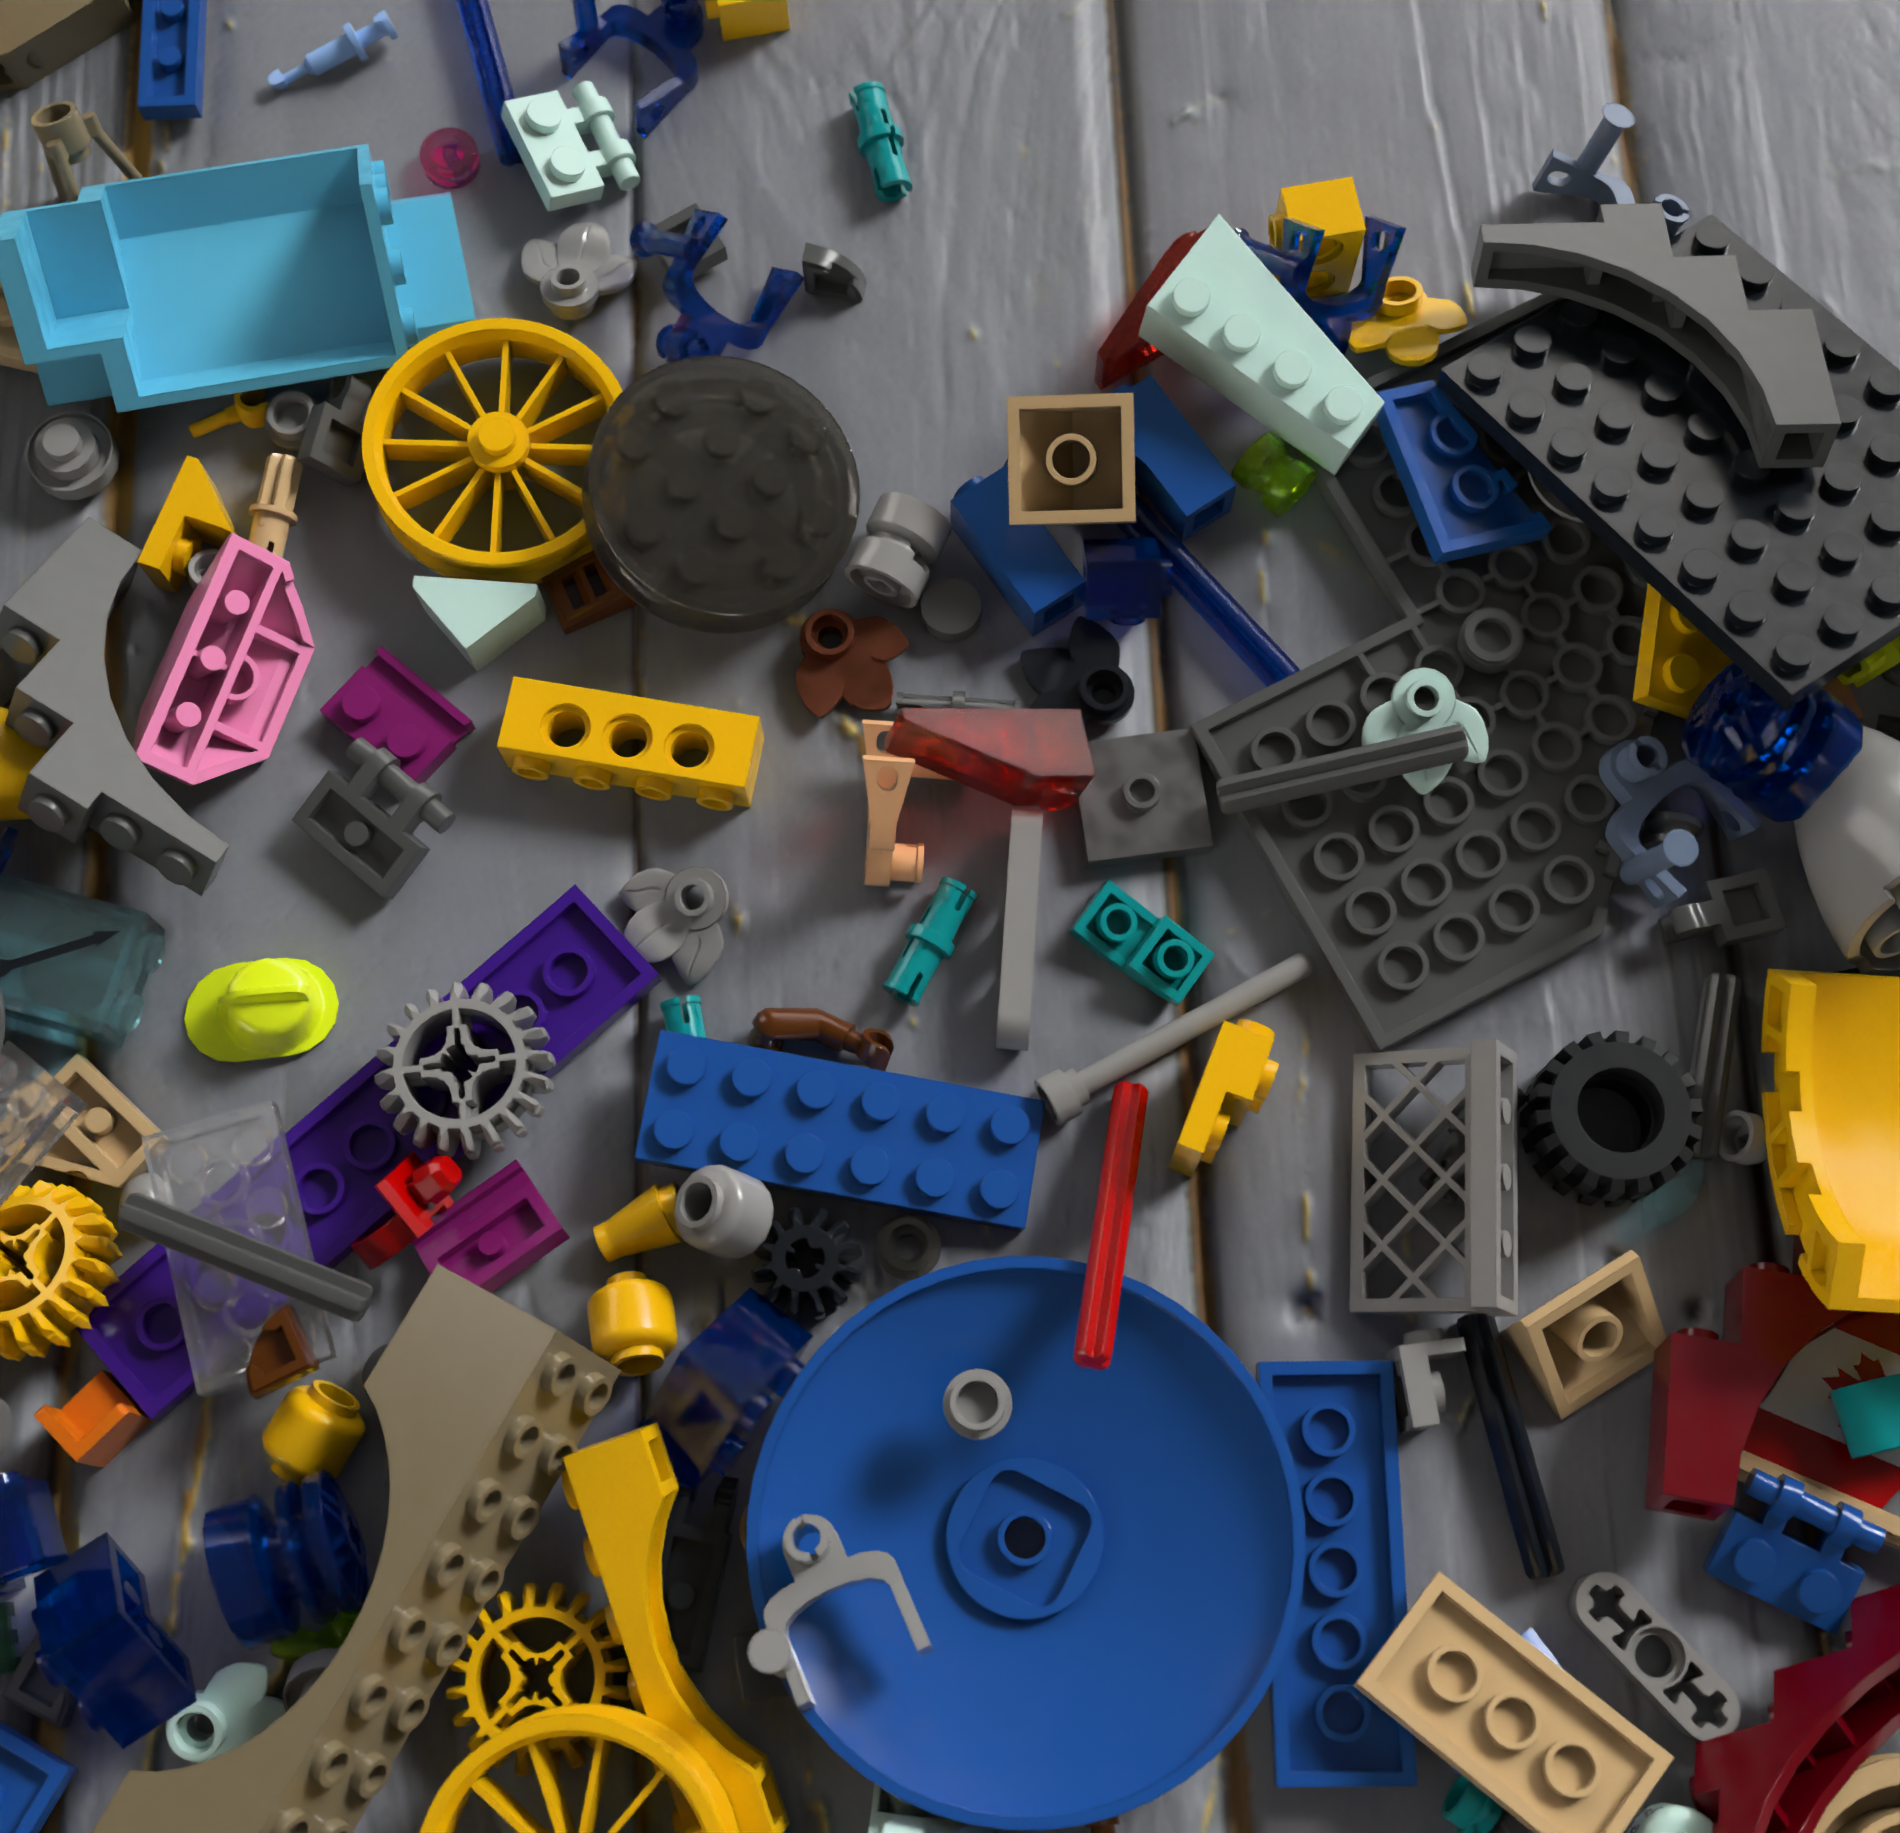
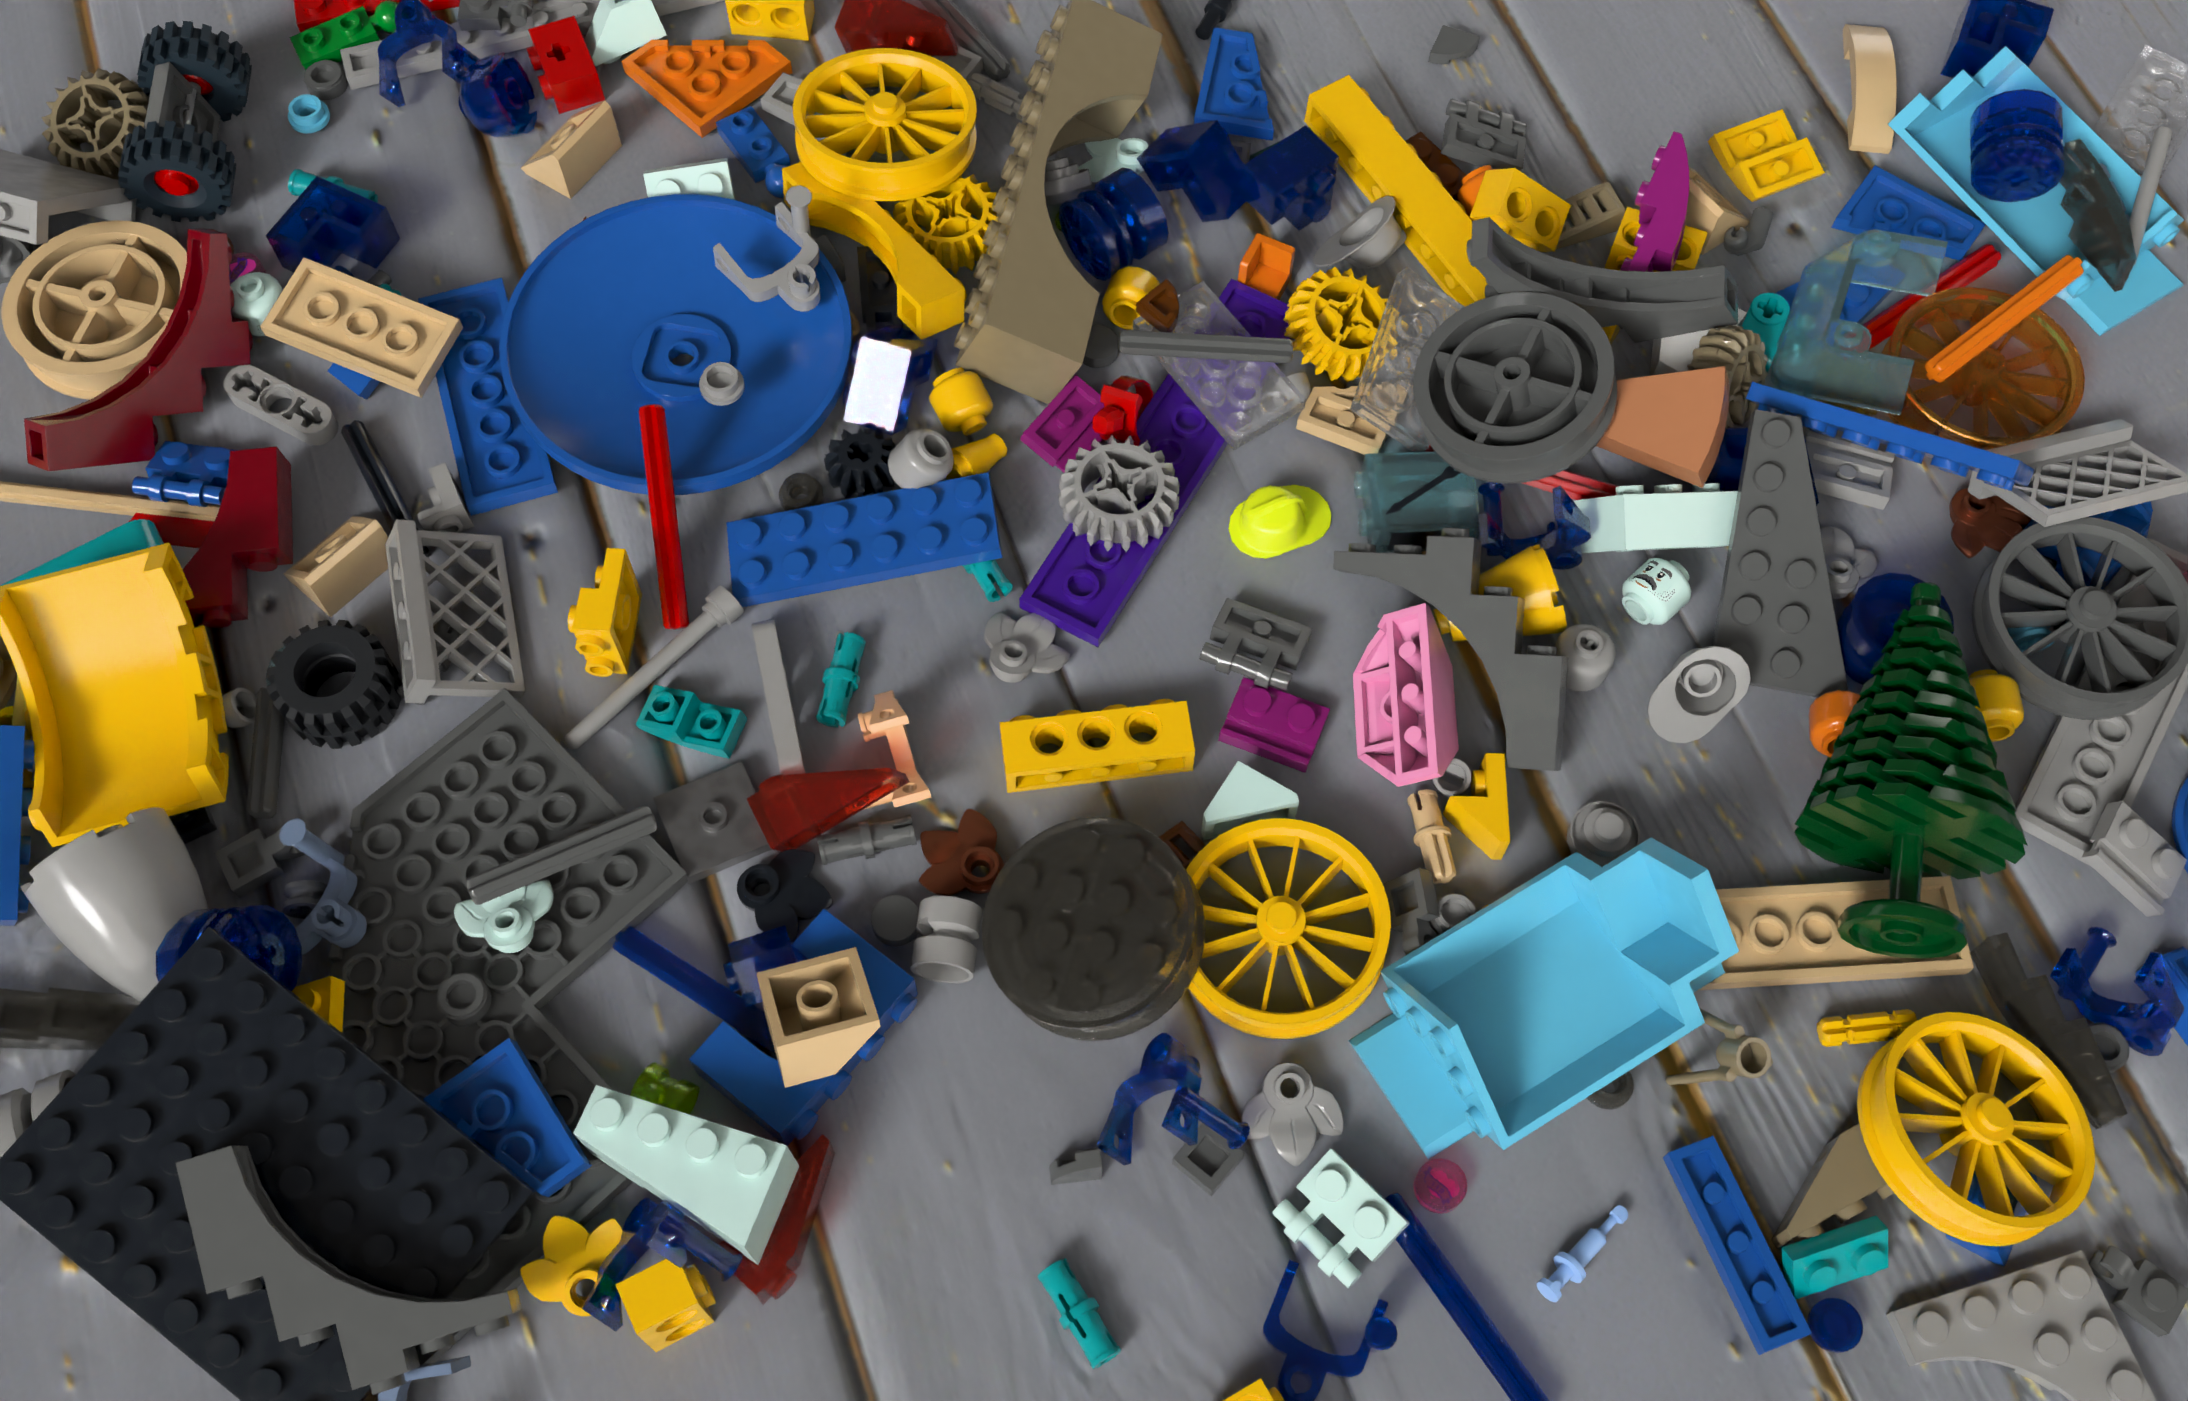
camera: 160 degrees right, 10 degrees down
reddish brown arm [748,1008,894,1071] -> none

